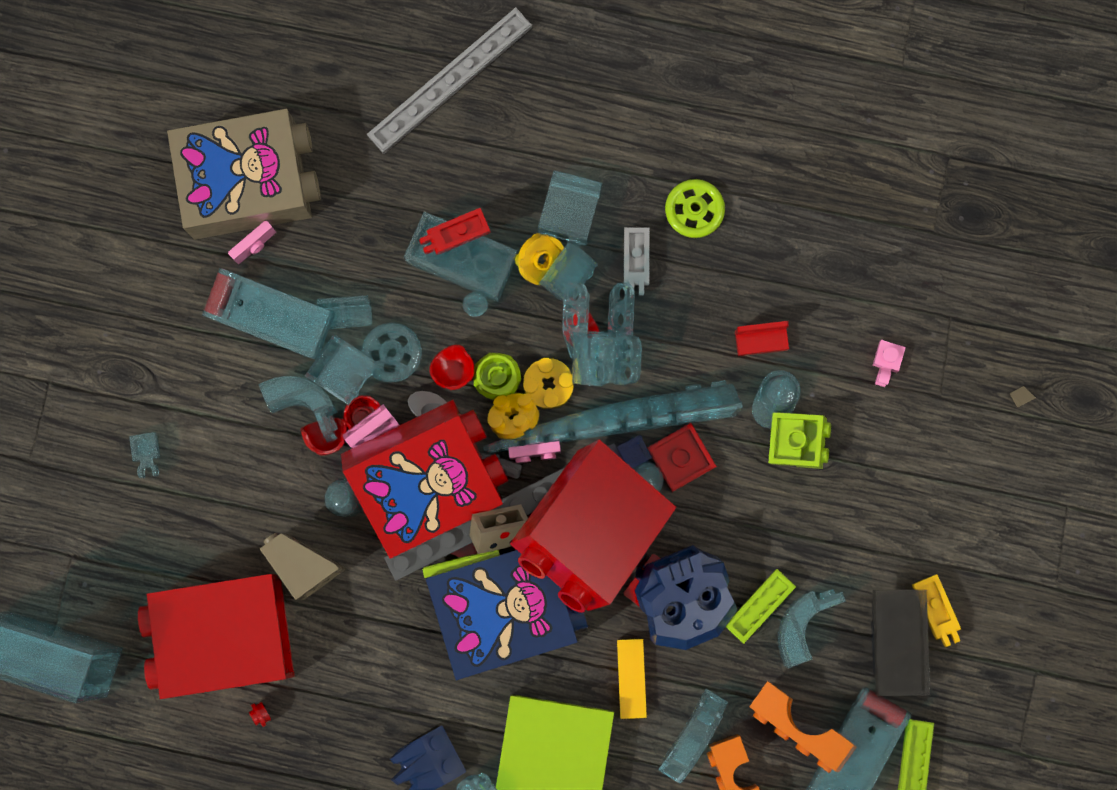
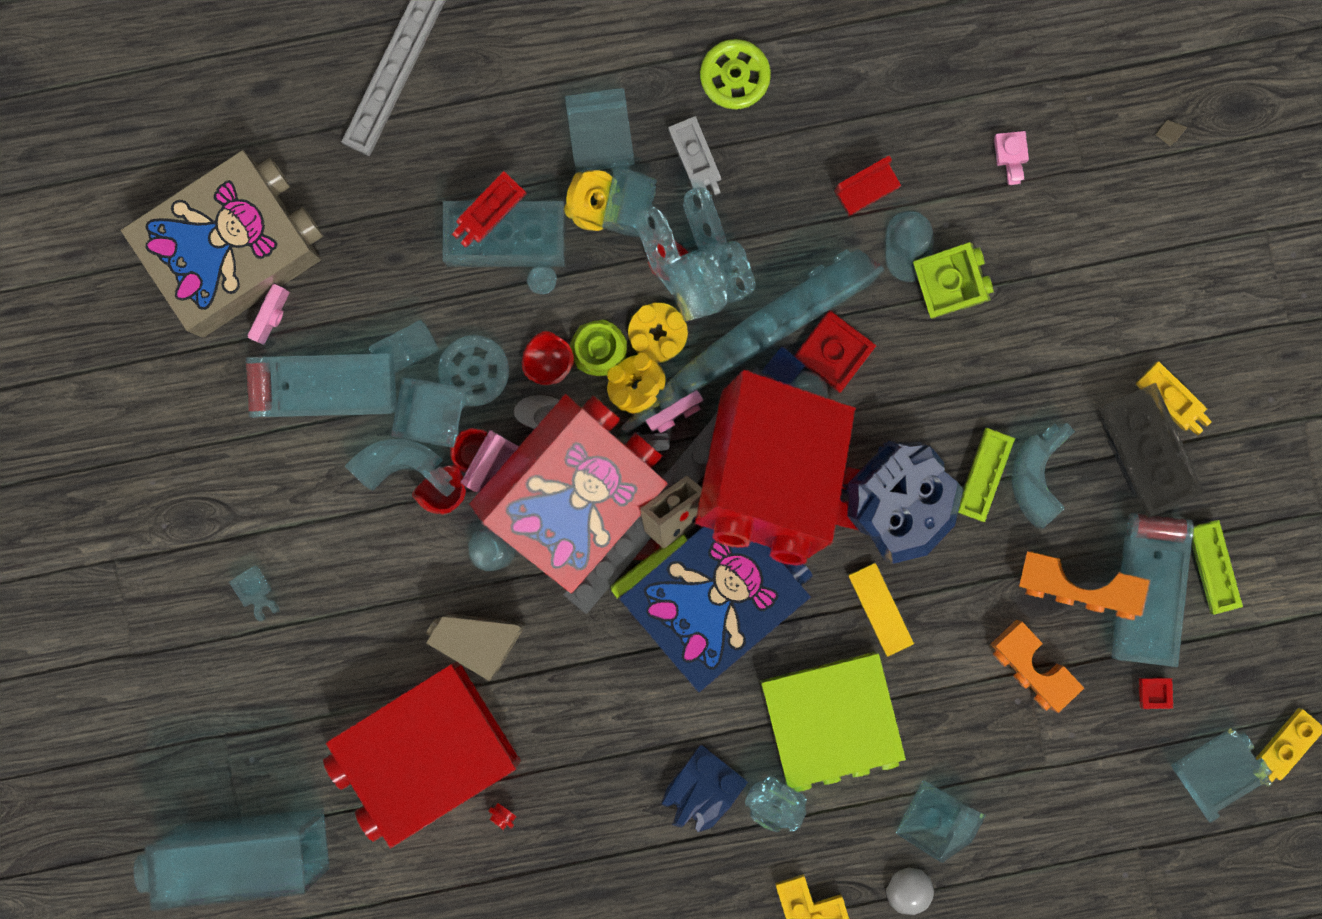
camera: 25 degrees left, 5 degrees up
clear light blue arch [658,689,728,784] -> none

